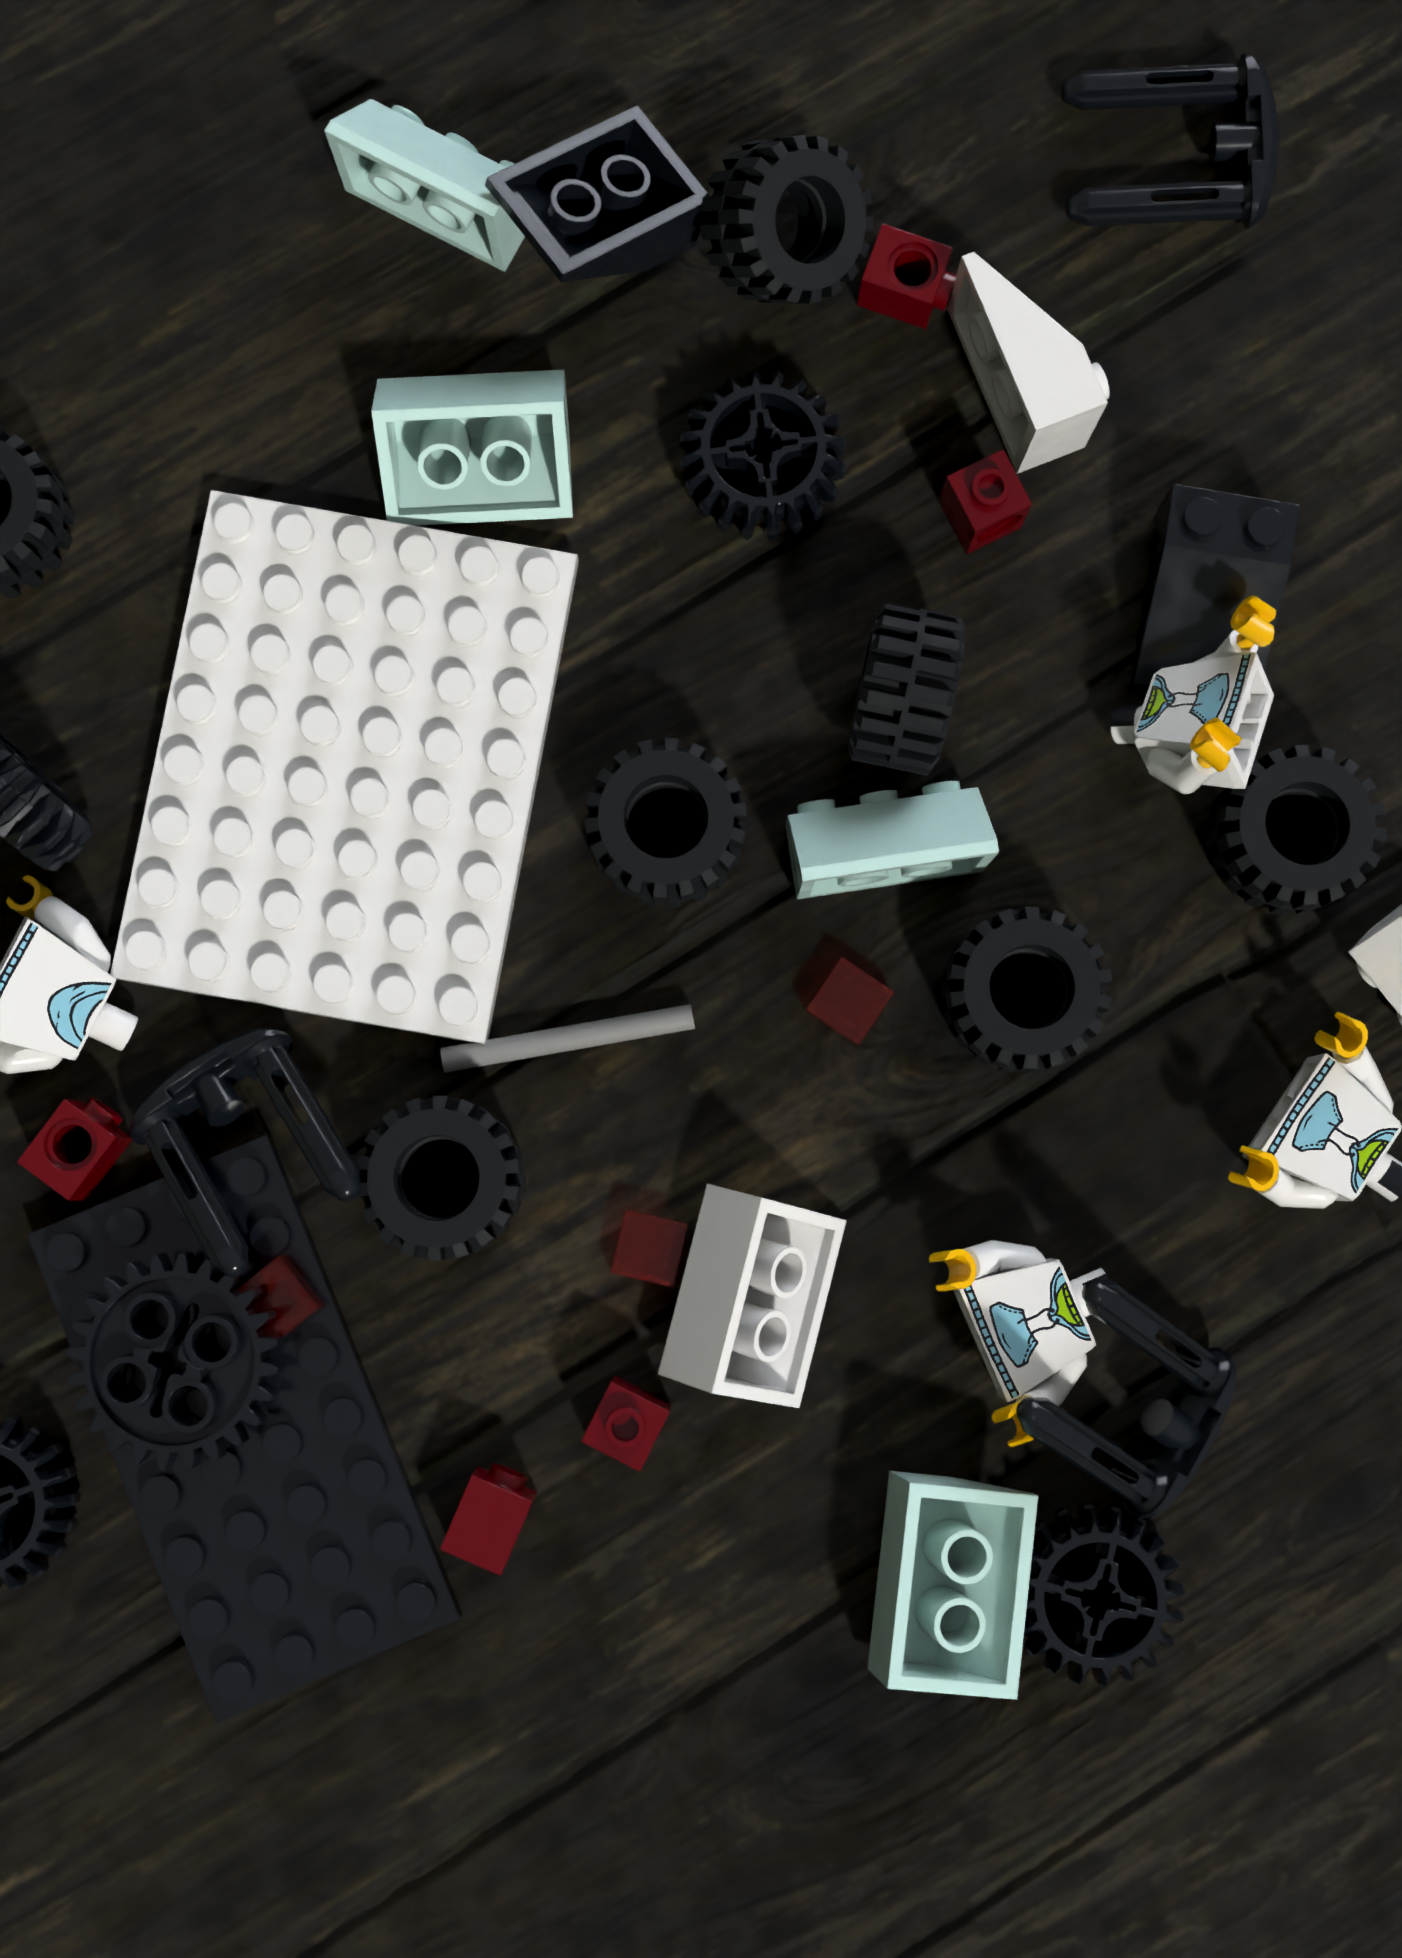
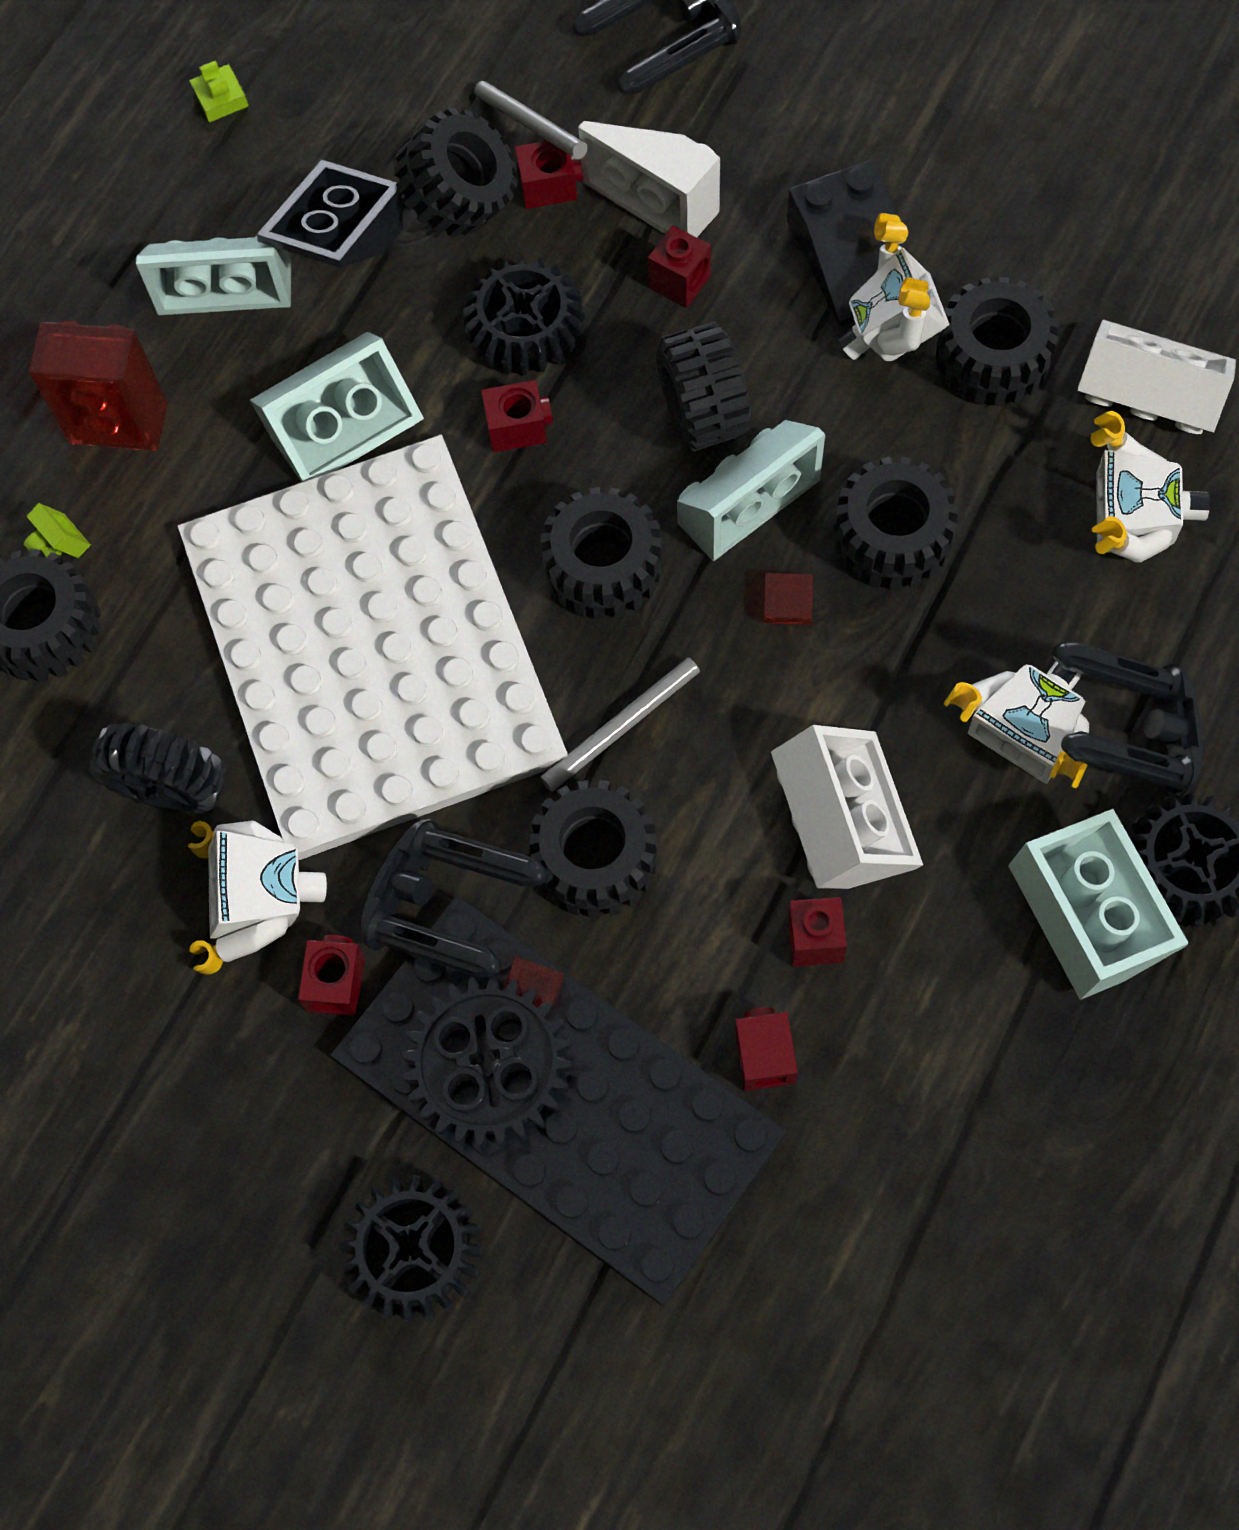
camera: 25 degrees left, 15 degrees down
clear red tile [611,1209,688,1287] -> none
none -> lime tile [24,503,91,558]
none -> clear red brick [29,321,168,451]
none -> light grey bar [475,81,588,159]
none -> dark red brick [481,380,553,453]

